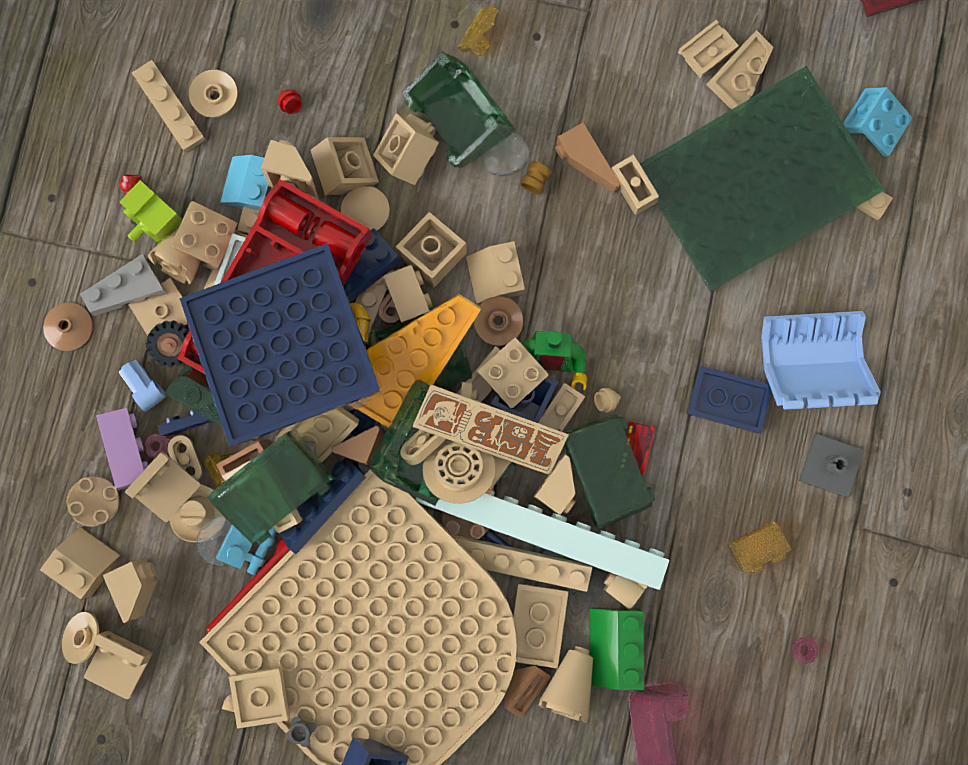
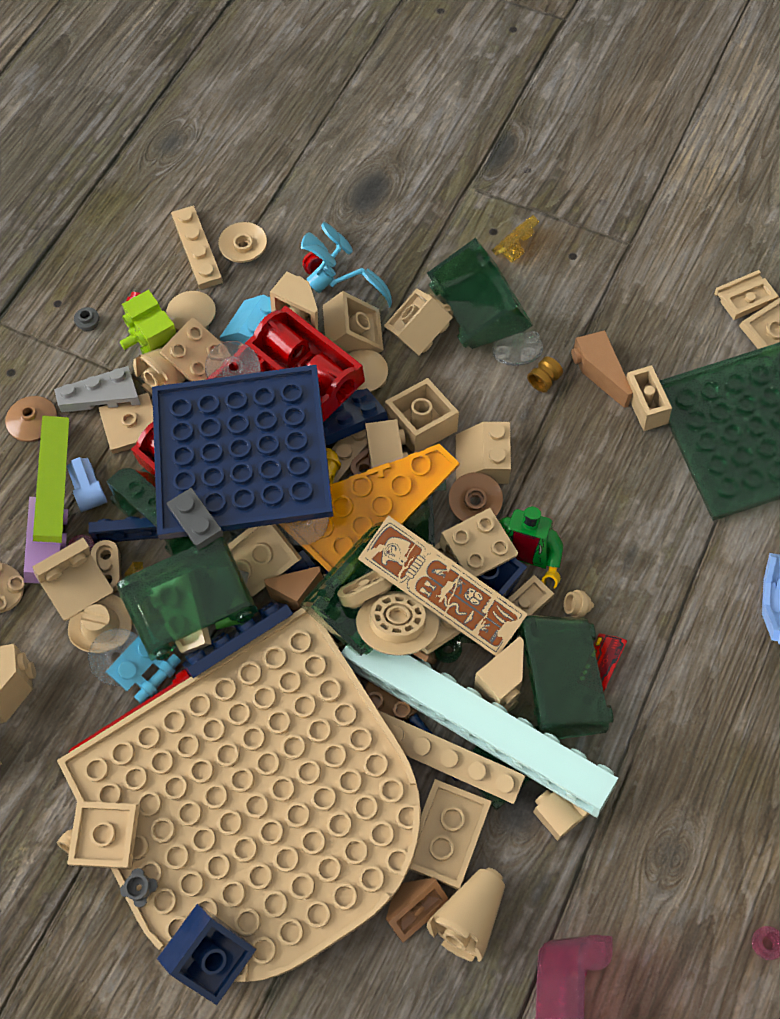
camera: 15 degrees right, 20 degrees down
black wheel [146,320,190,367] -> none
green slope [589,608,644,690] -> none
dark blue plate [687,366,772,434] -> none
clear yellow brick [727,522,791,574] -> none
none -> lime tile [33,415,69,543]
none -> dark grey plate [74,307,99,331]
none -> tan dish [166,291,216,331]
none -> dark grey plate [166,488,224,551]
none -> clear dish [205,341,261,379]
none -> medium azure plant [301,222,392,307]

